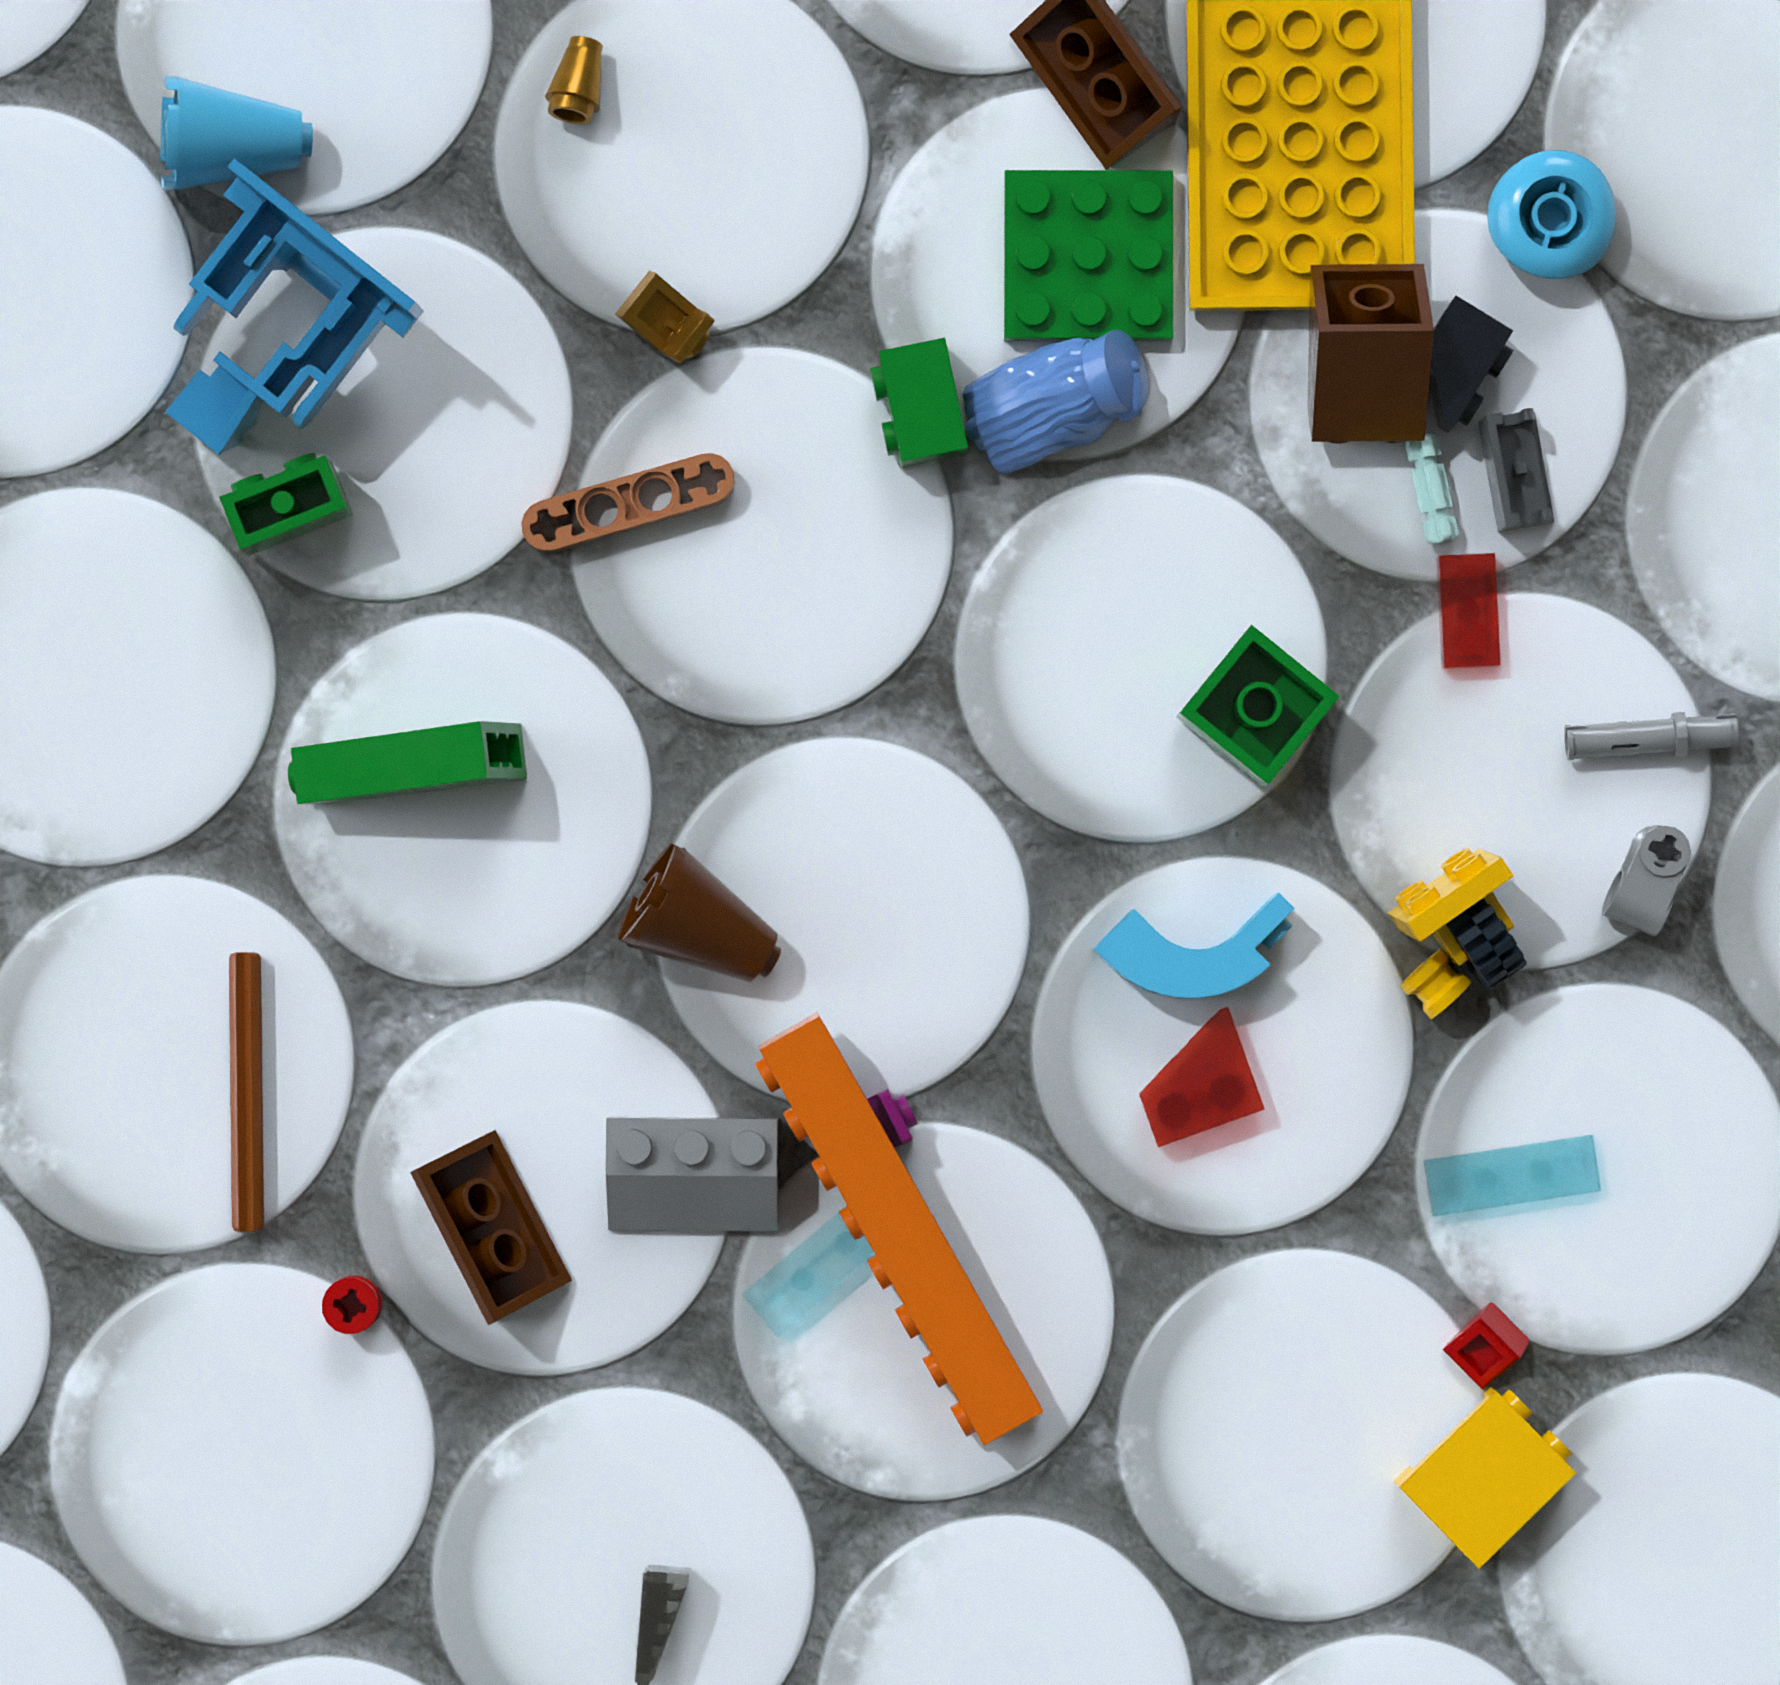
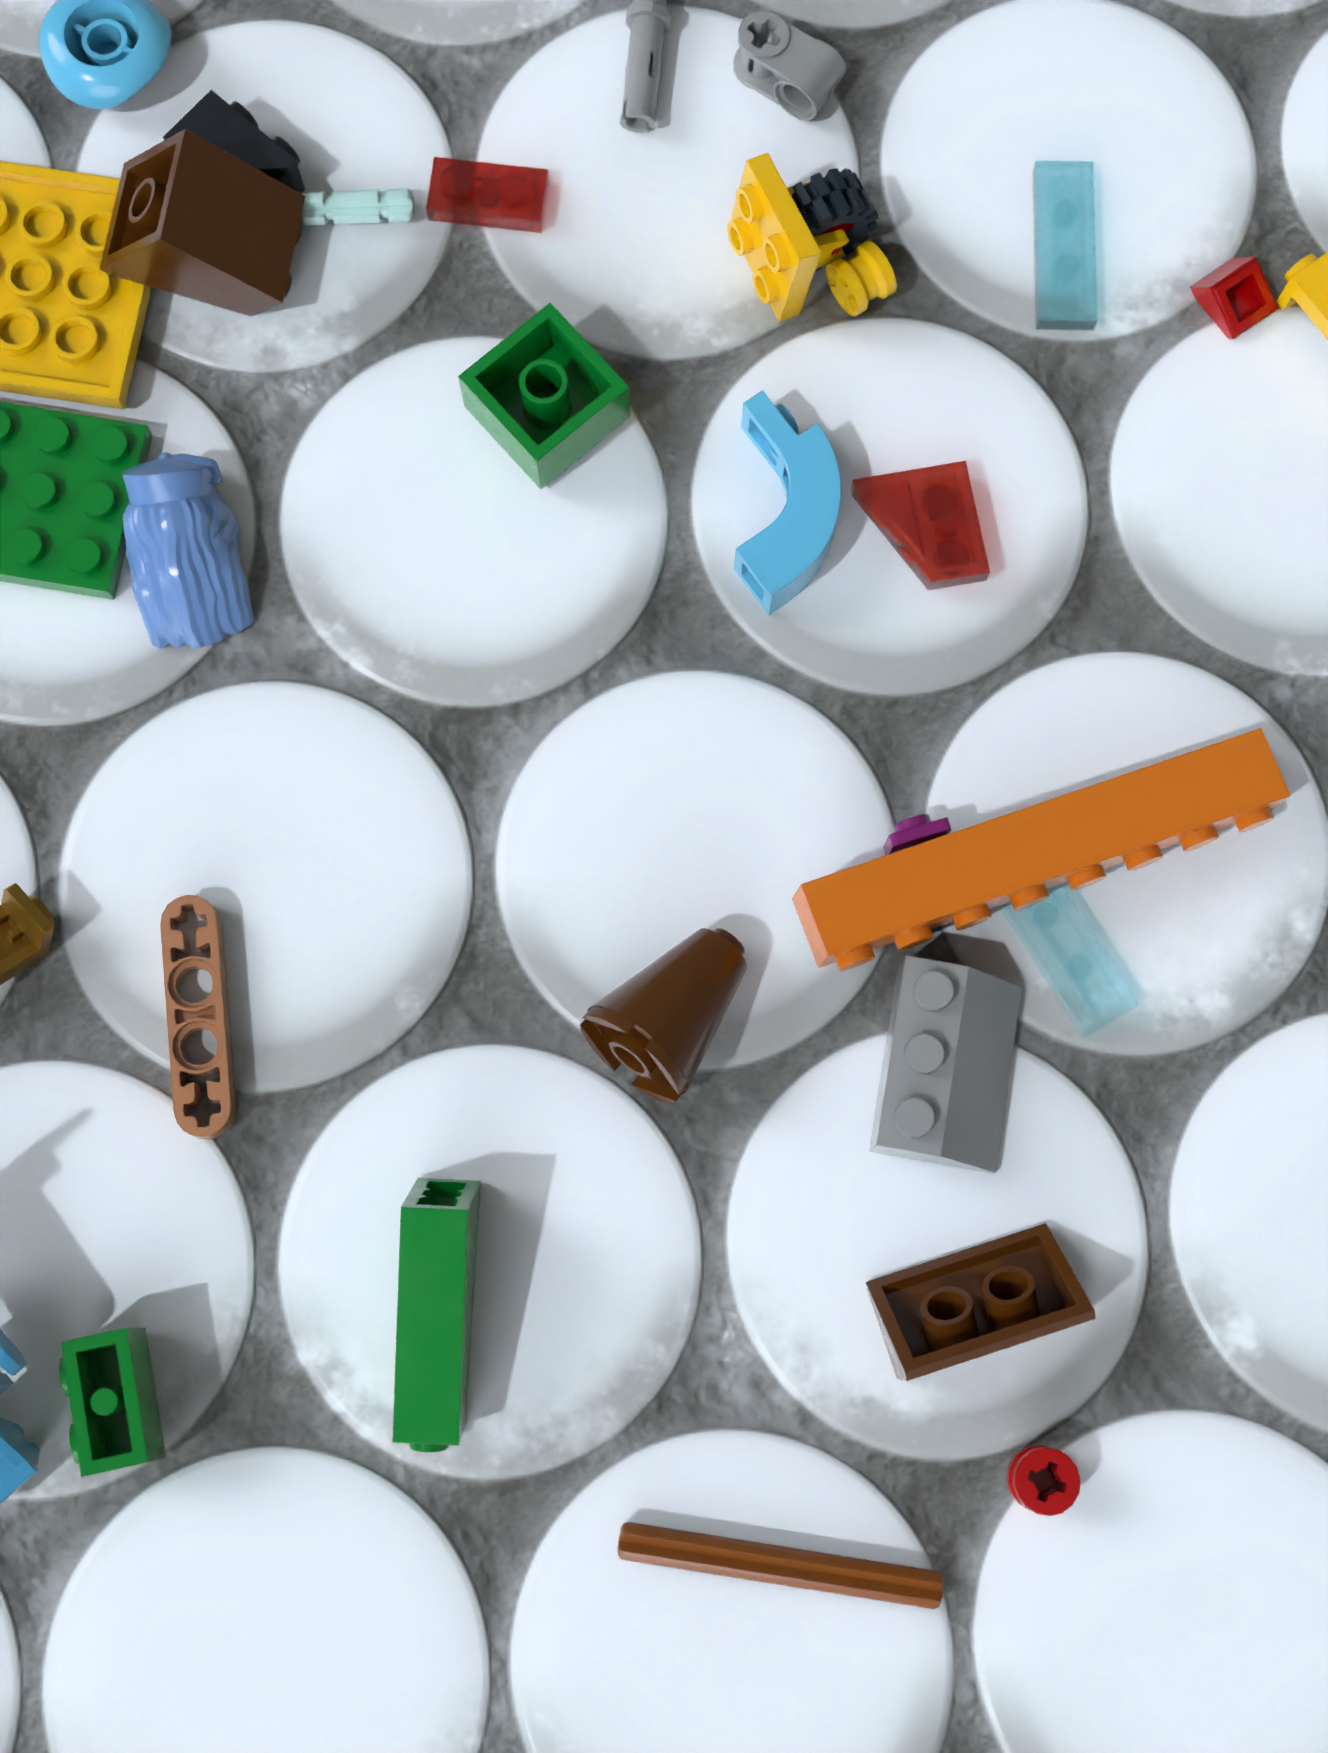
camera: 80 degrees left, 10 degrees down
green brick [870,337,968,468] -> none
dark grey hinge [1478,408,1554,532] -> none

